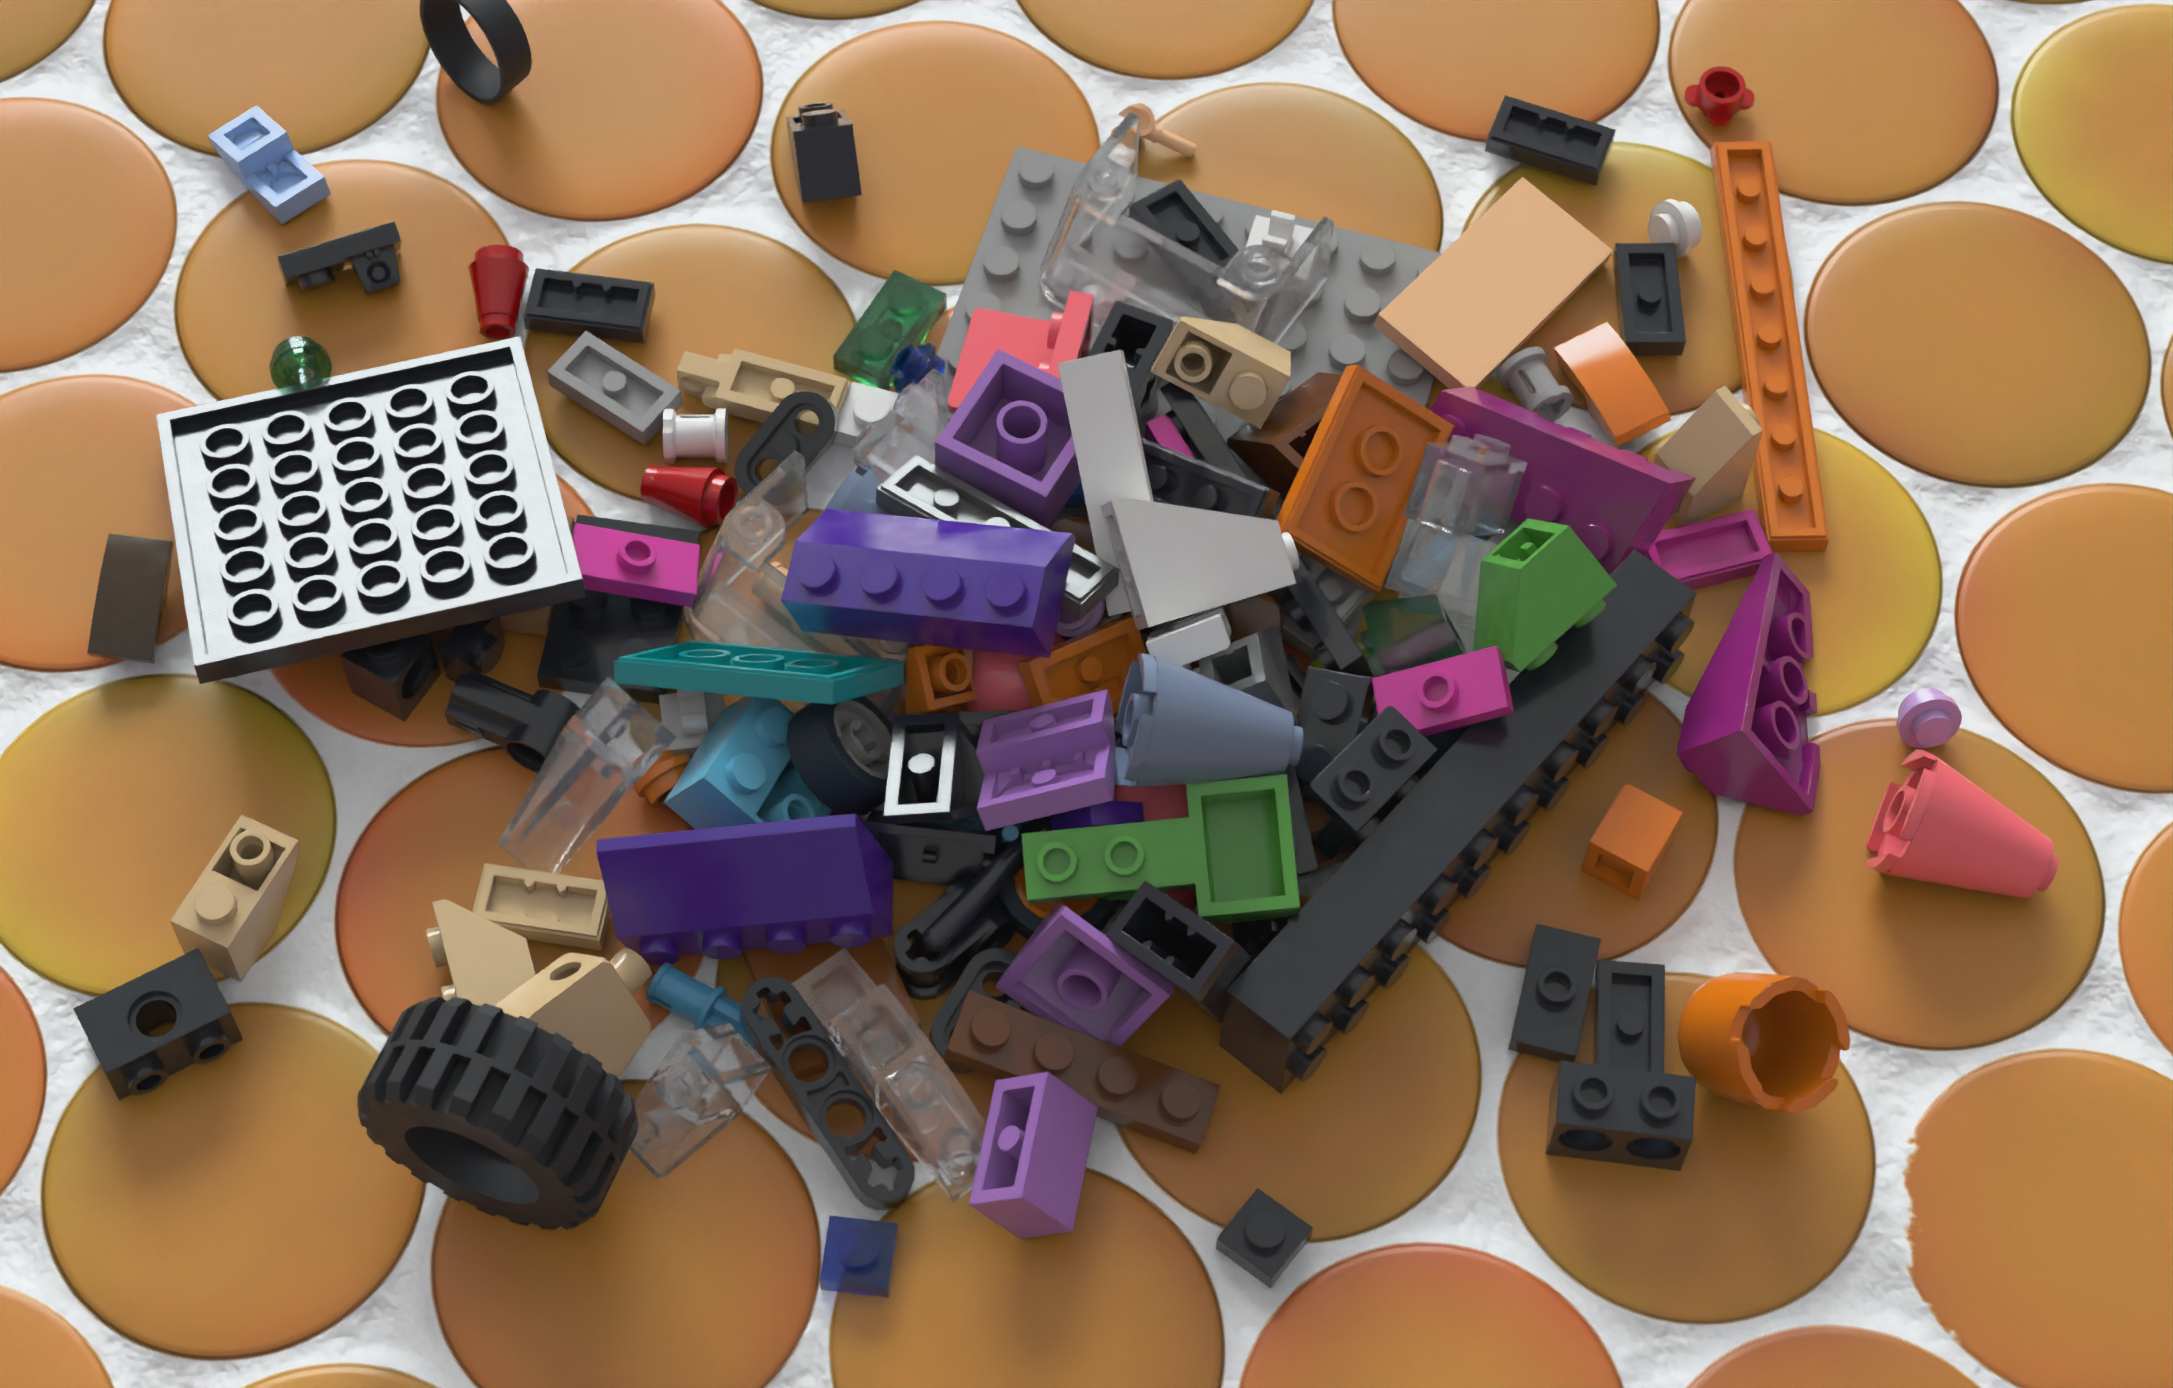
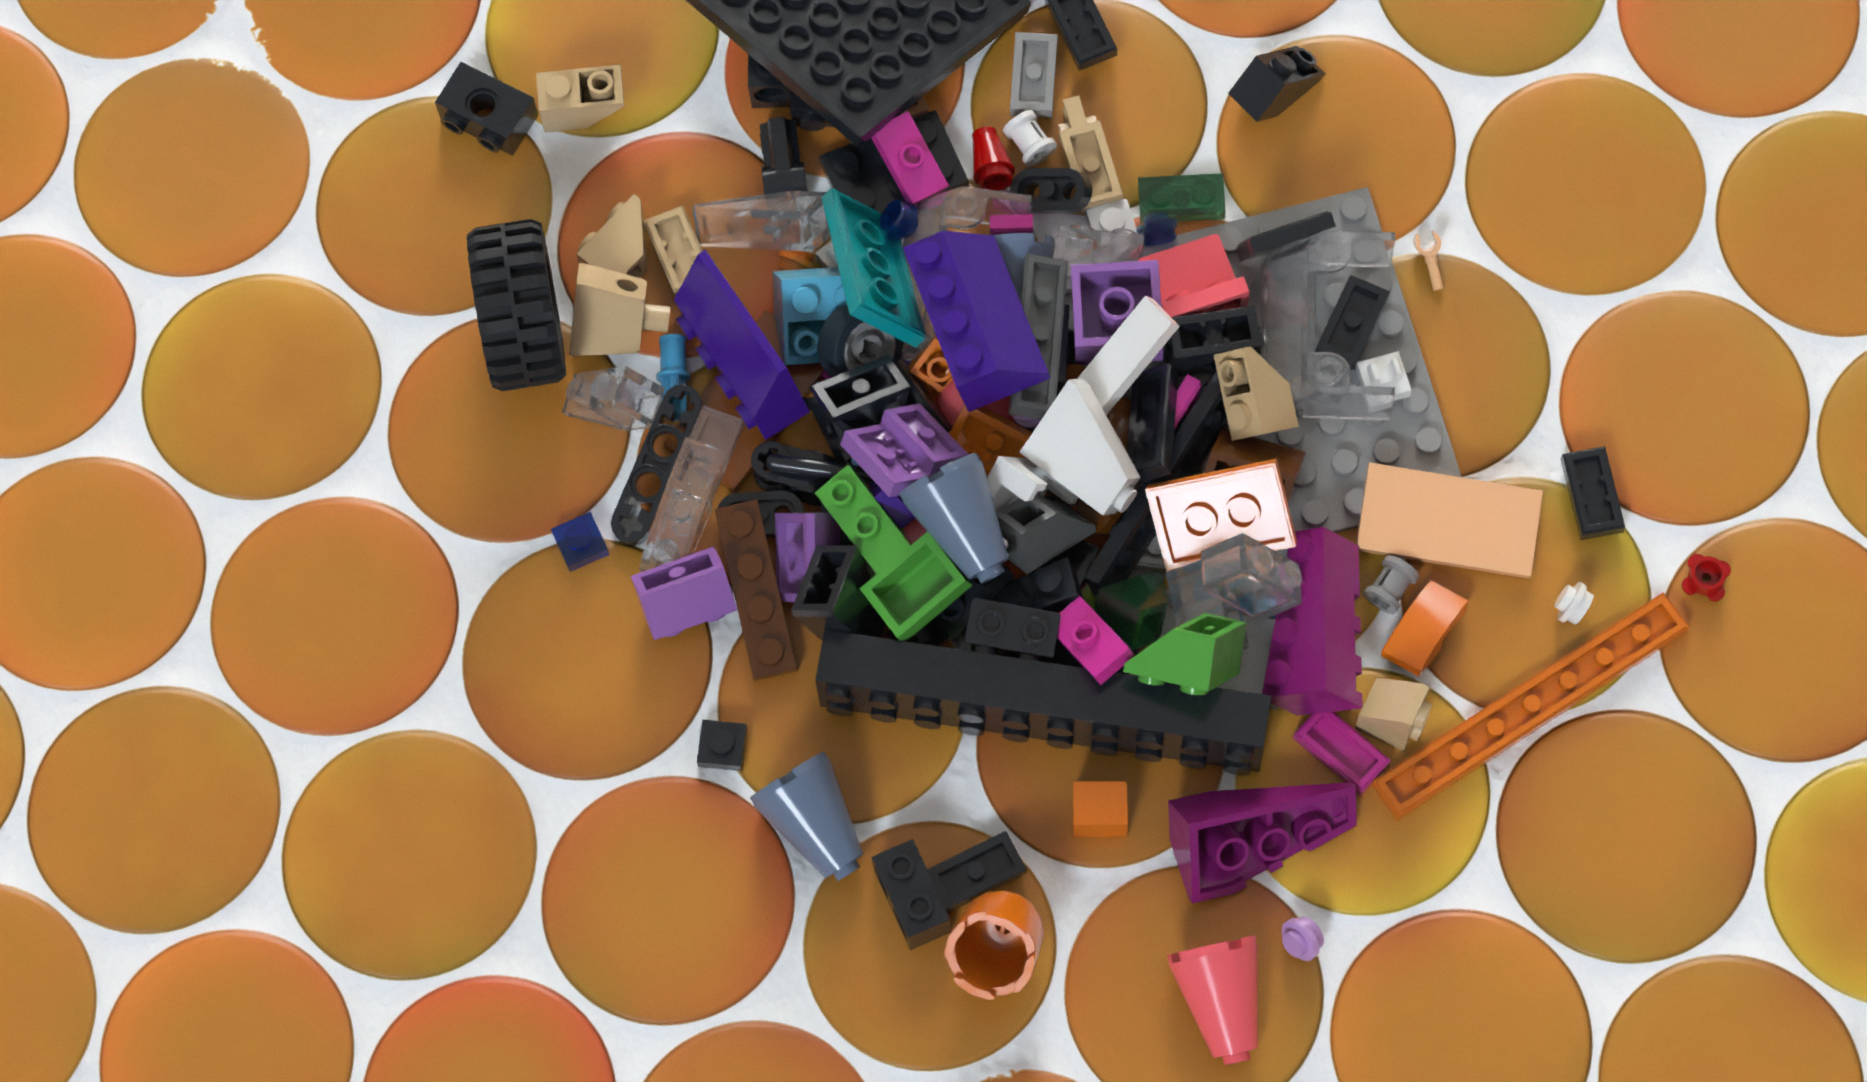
camera: 65 degrees right, 10 degrees up
black plate [1508,924,1601,1062] -> none
black plate [1612,243,1686,356] -> none
none -> sand blue cone [750,751,863,881]
none -> clear blue plate [880,200,919,241]
none -> dark pink tile [990,214,1033,235]
none -> black tile [1236,211,1336,262]

